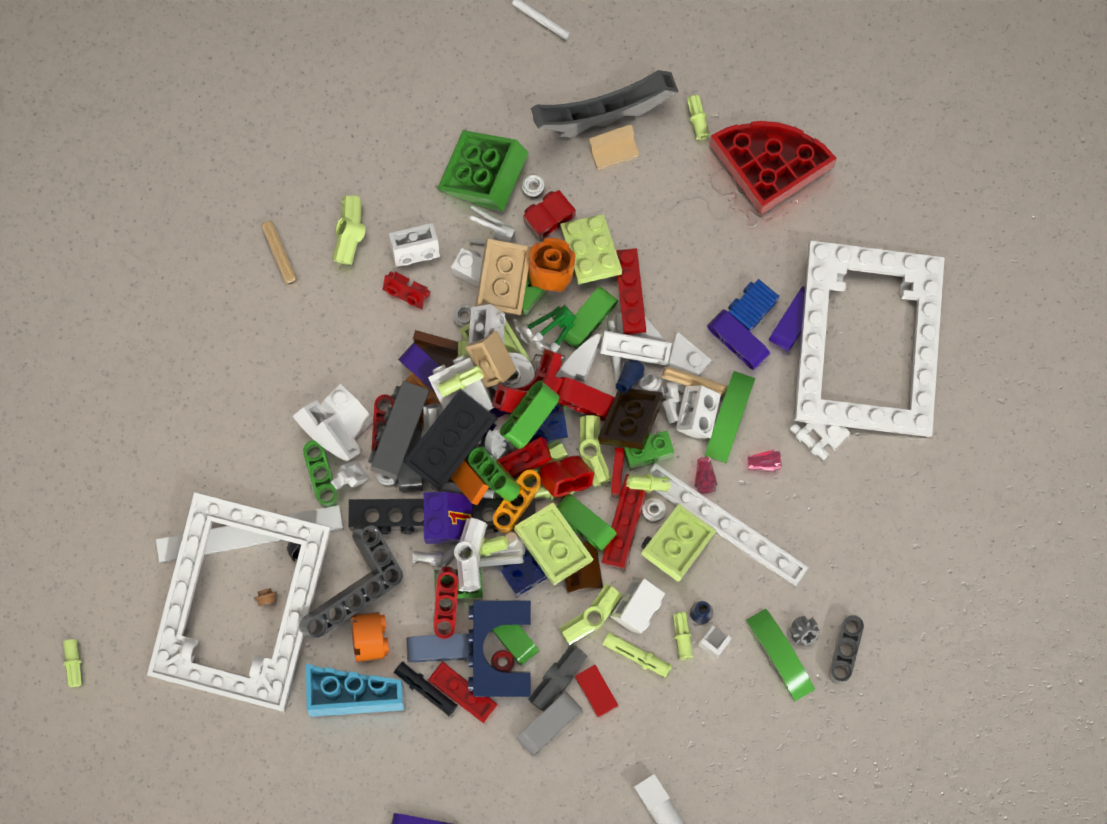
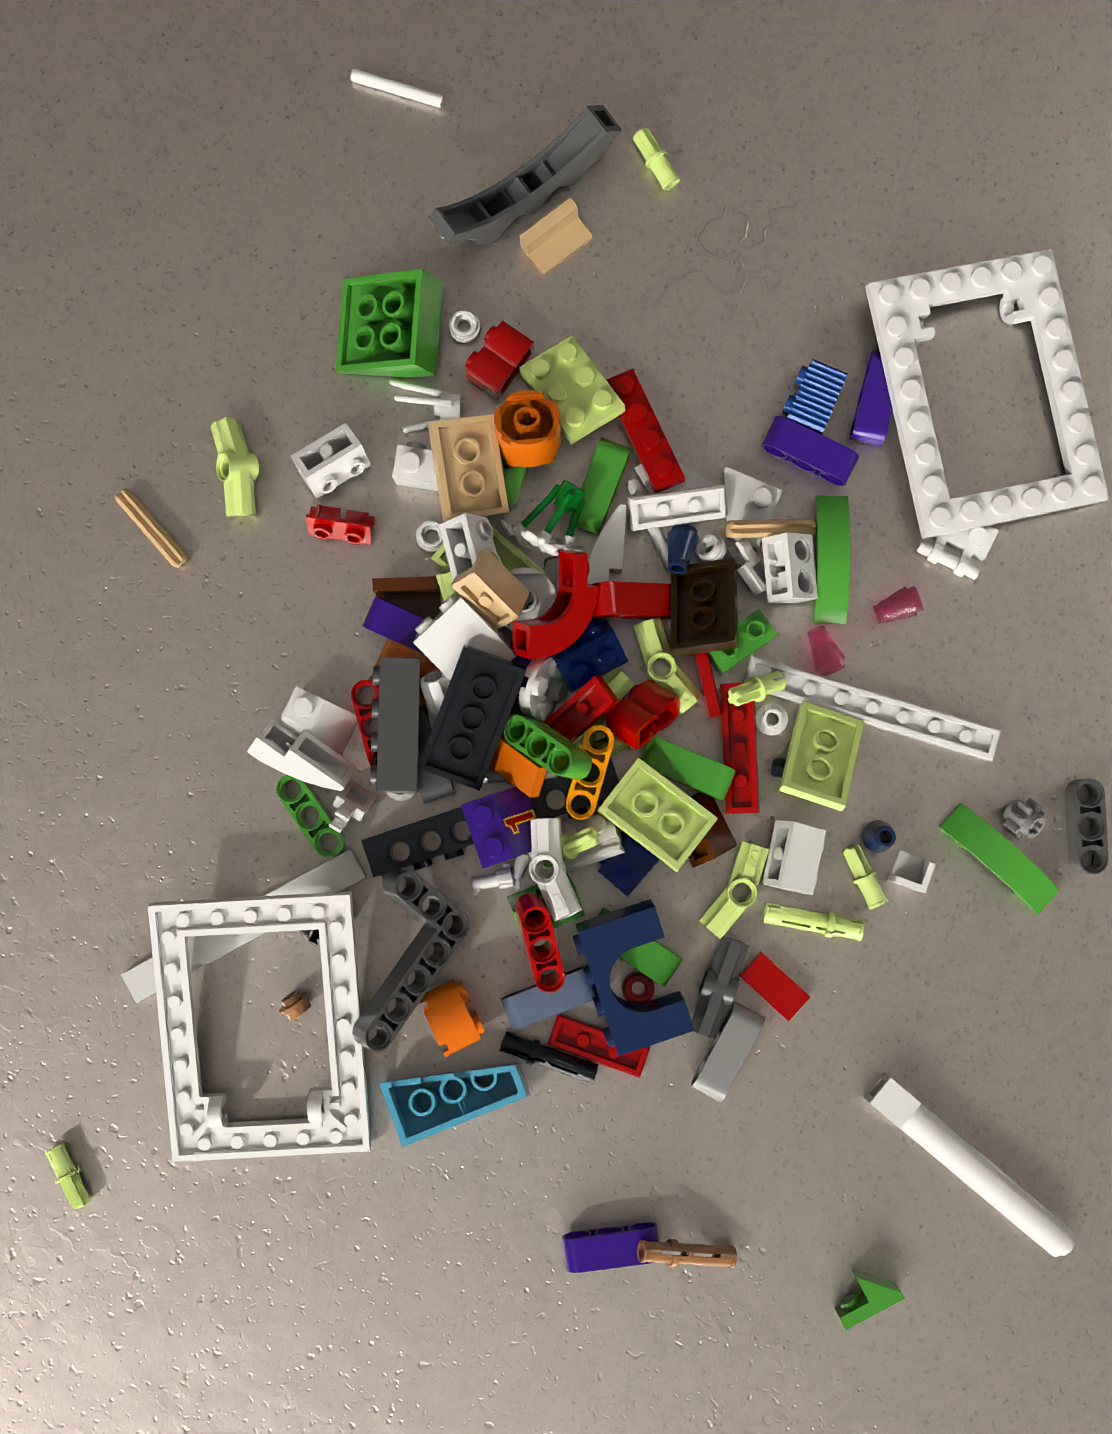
camera: 10 degrees left, 10 degrees up
yellowish green axle [438,366,484,397] -> none
bright green beam [500,381,559,449] -> none
red brick [709,121,837,215] -> none

